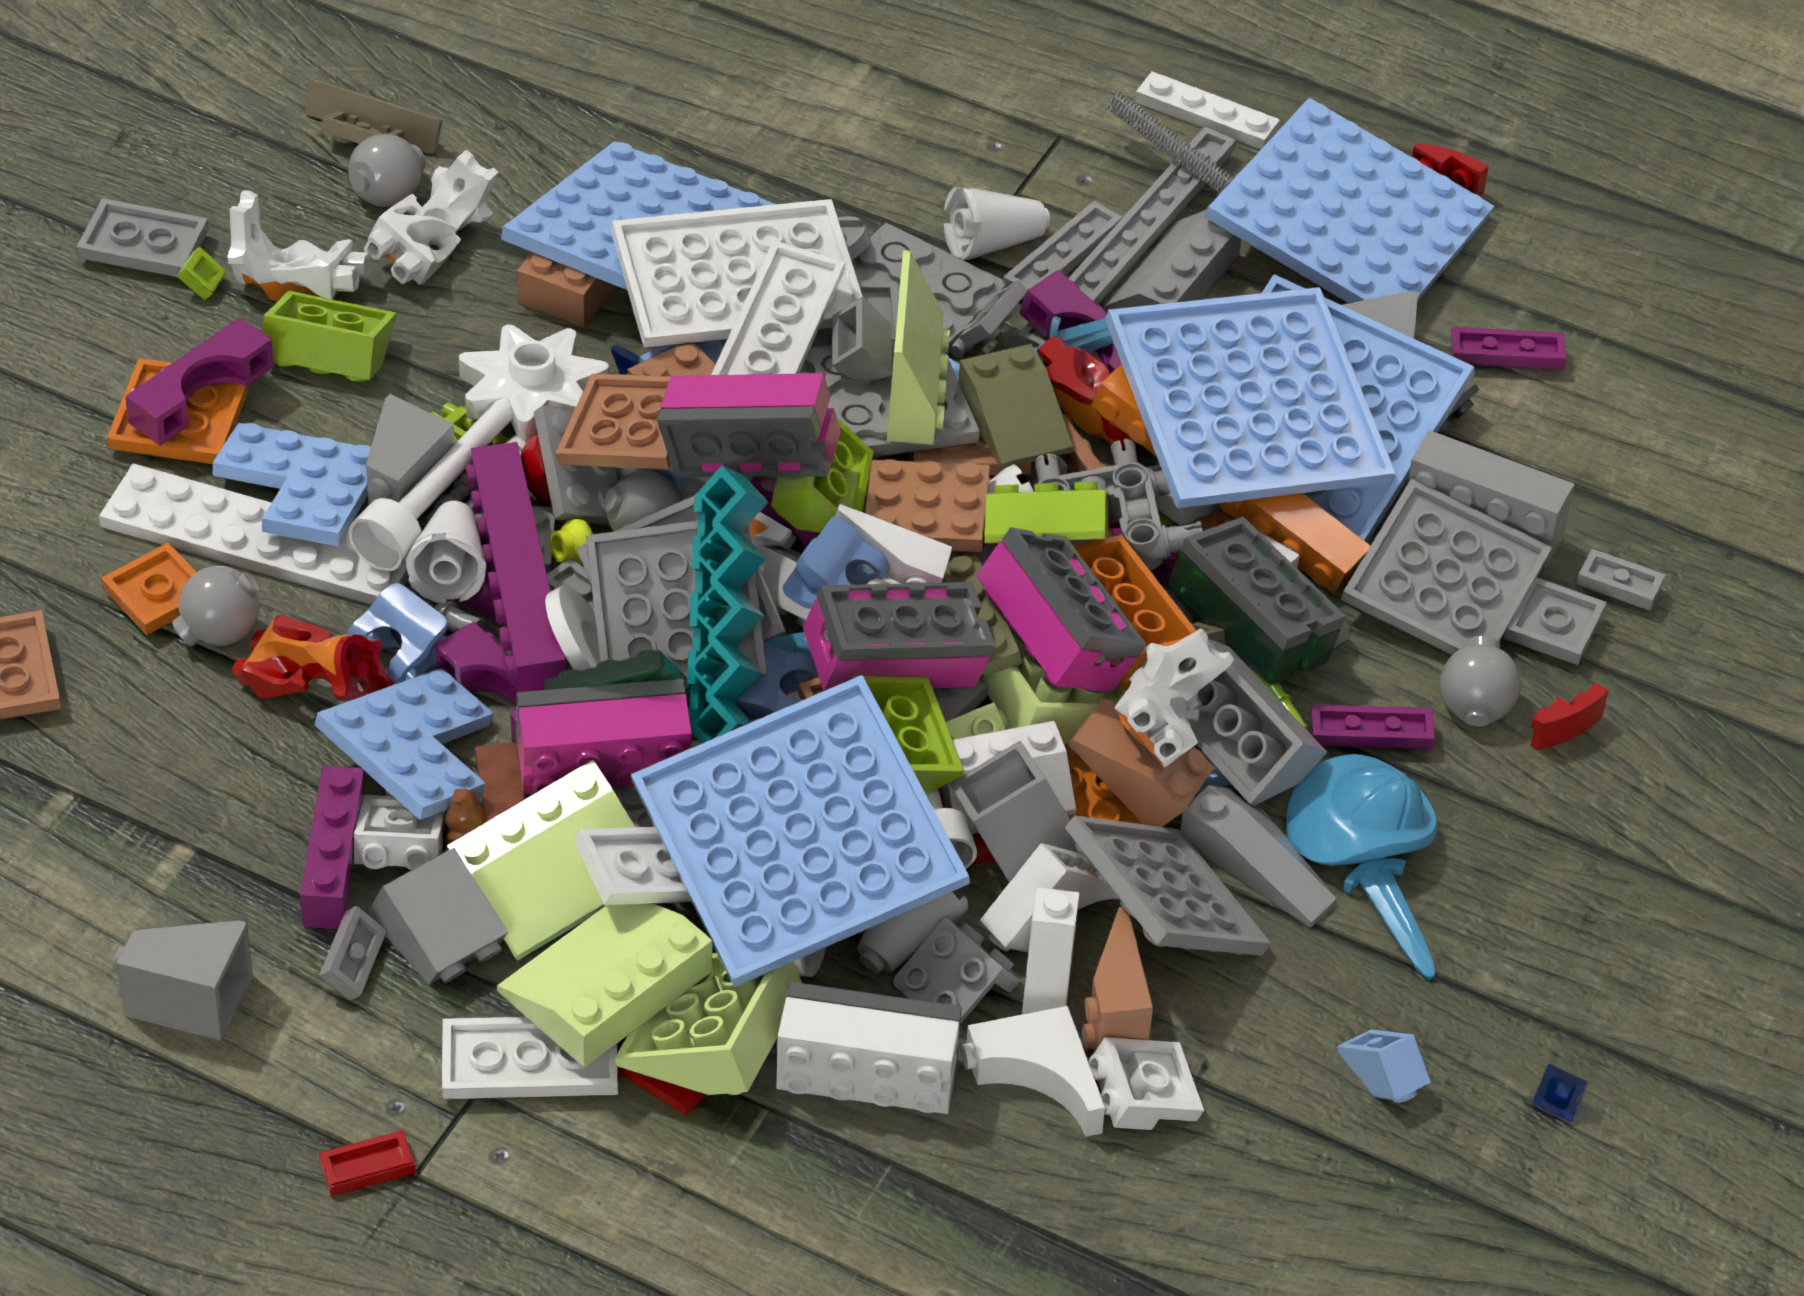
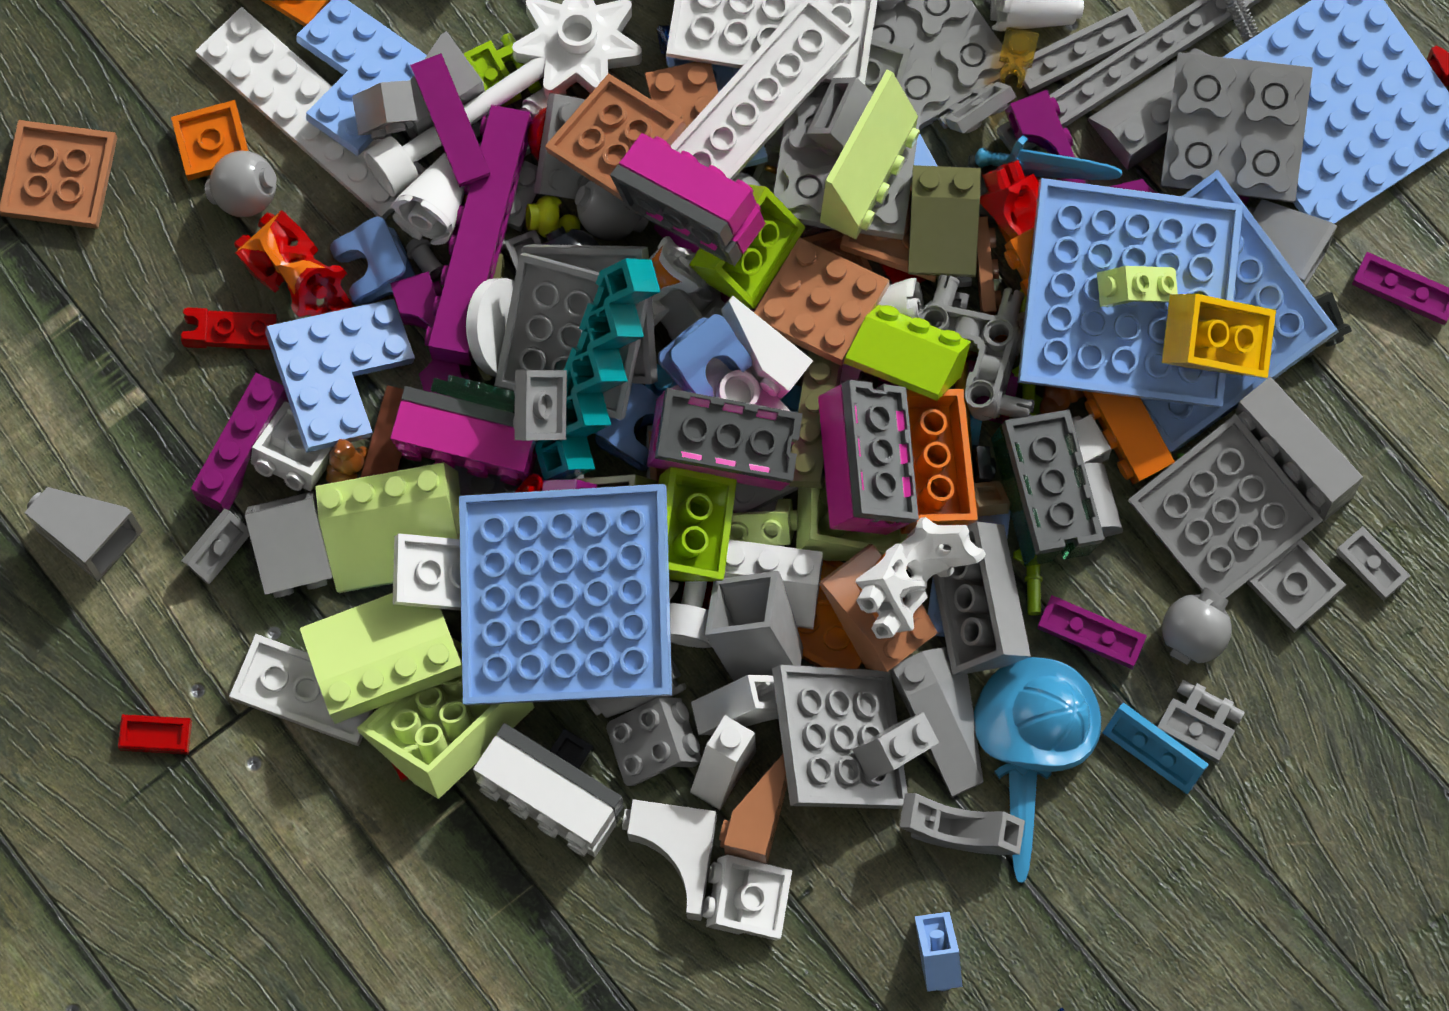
camera: 30 degrees right, 25 degrees up
red slope [1531,682,1609,750] -> none
none -> red plate [181,307,277,350]
none -> light grey brick [352,80,417,140]
none -> magenta tile [410,53,491,188]
none -> light grey plate [513,370,567,441]
none -> light grey brick [853,712,939,780]
none -> light grey arch [899,793,1025,855]
none -> clear yellow plate [999,27,1039,88]
none -> yellowish green bracket [1097,266,1178,307]
none -> dark azure plate [1102,703,1209,795]
none -> light grey plate [1158,680,1245,763]
none -> light grey piece [1161,52,1313,203]
none -> yellow slope [1162,294,1276,378]

